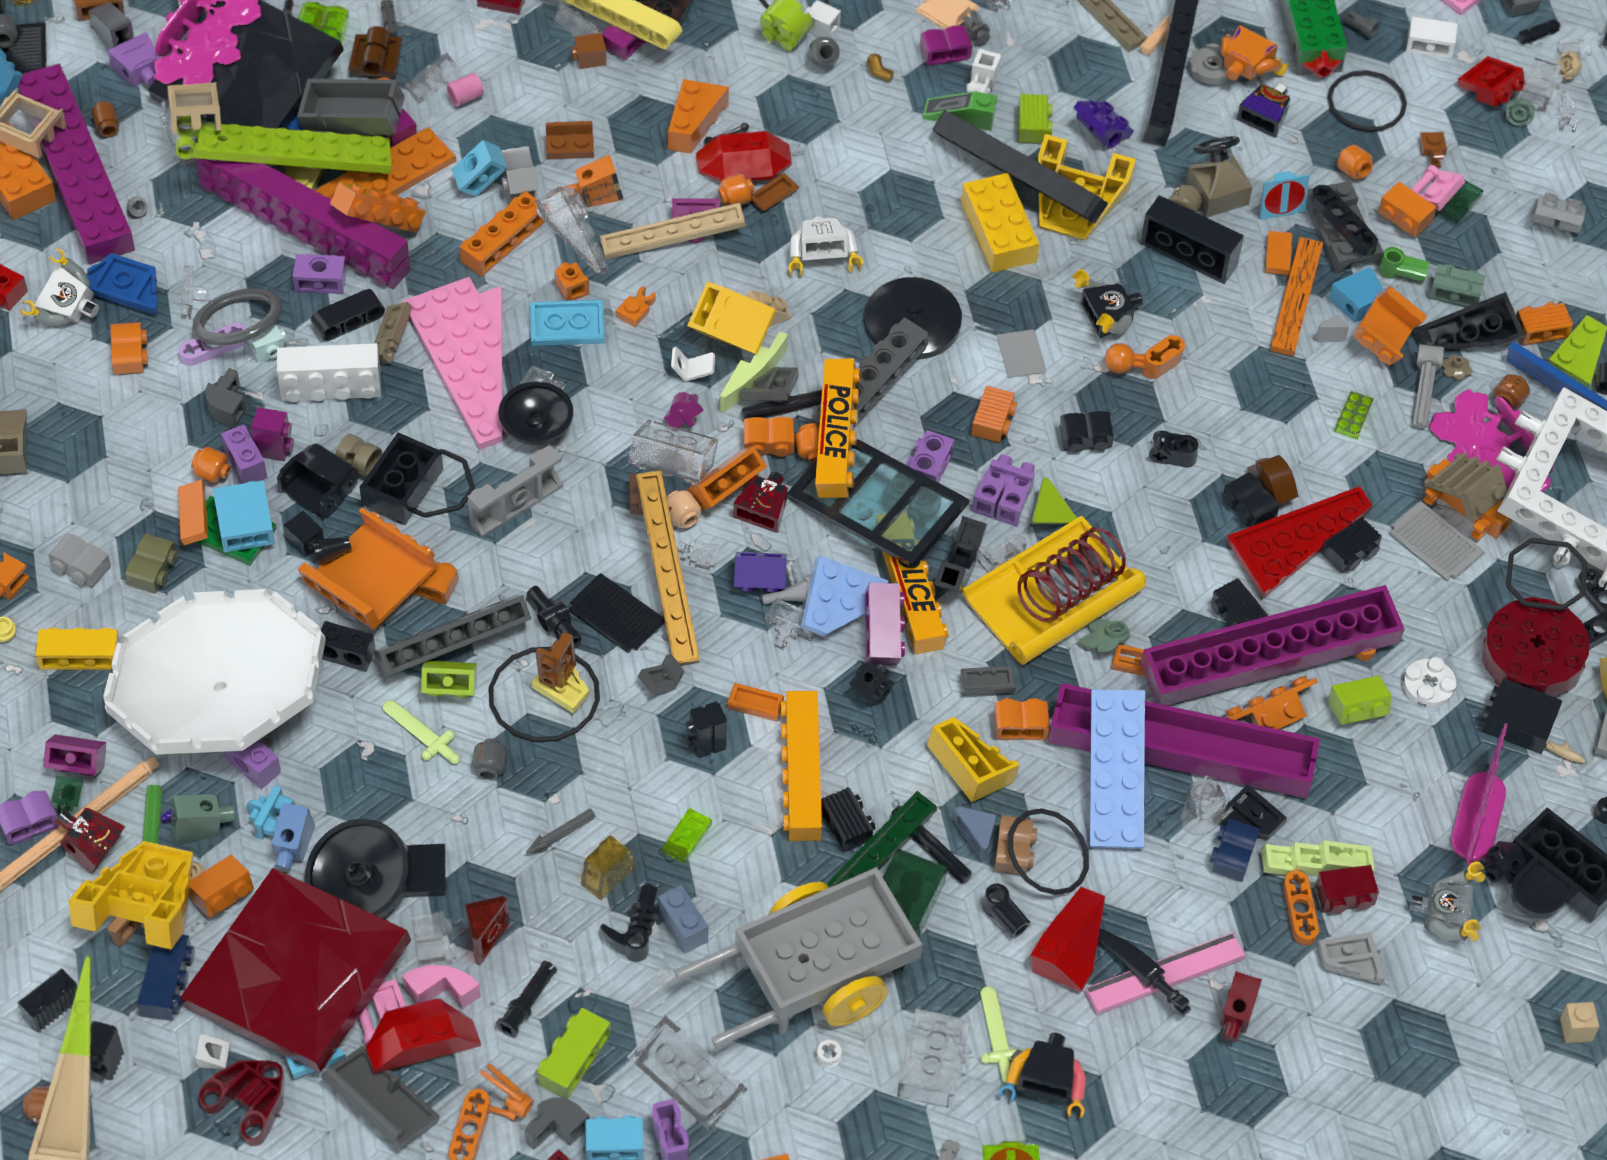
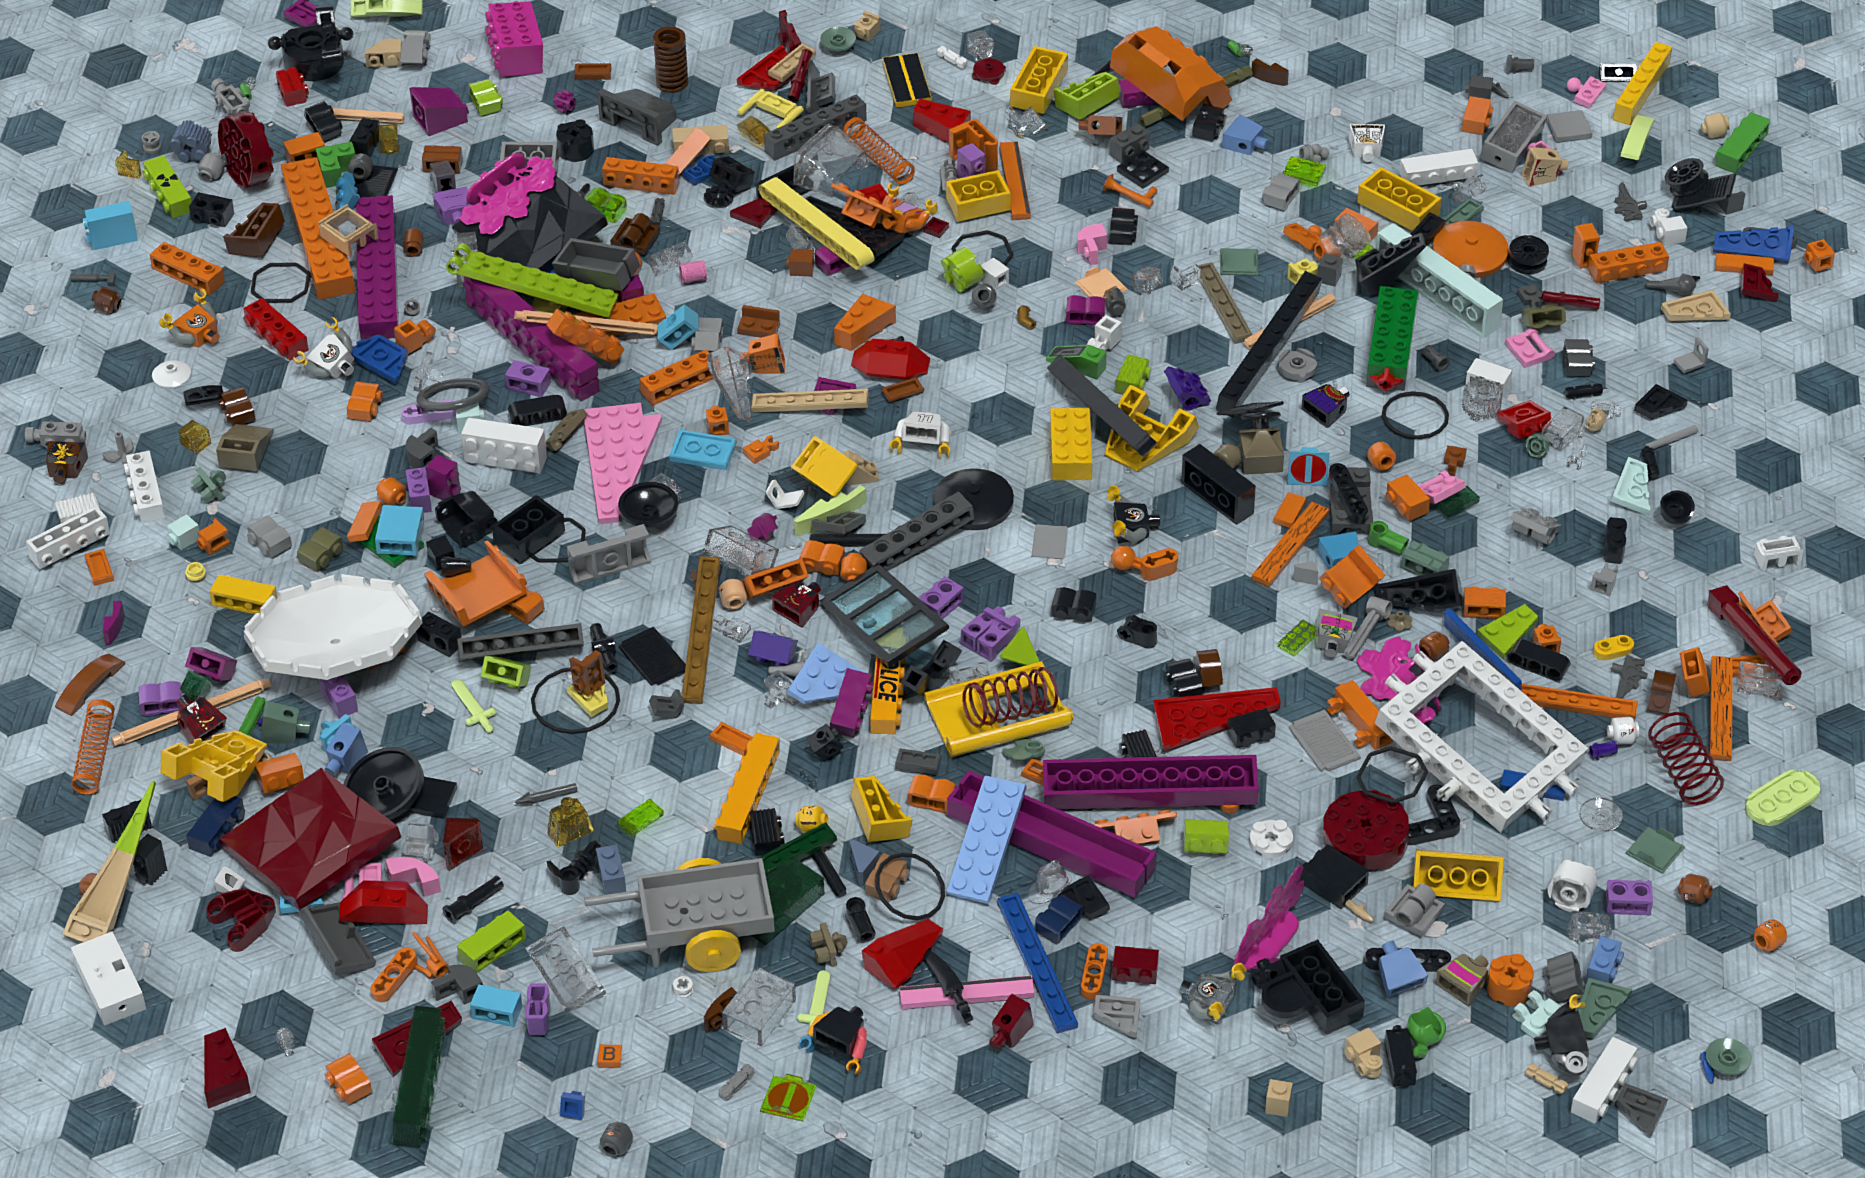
camera: 20 degrees right, 10 degrees down
tan window [168,83,221,134] -> none
dark tan wheel [335,433,382,477] -> none
dark grey head [472,738,508,780] -> none
black brick [686,701,727,758] -> none
orange head [717,174,755,206] -> none
light orange brick [815,358,861,498] -> none
orange brick [972,385,1018,443] -> none
orange torso [1221,26,1289,81] -> none
yellowish green slope [1261,840,1375,876] -> none
dark tan plate [1424,452,1507,522] -> none
none -> orange brick [394,319,436,354]
none -> light nougat piece [514,310,658,335]
none -> reddish brown slope [704,987,738,1033]
none -> yellow head [795,806,829,833]
none -> dark tan hips [809,922,848,967]
none -> blue tile [997,893,1078,1034]
none -> black window [1216,401,1284,415]
none -> light grey torso [1315,608,1358,657]
none -> clear brick [1462,376,1503,422]

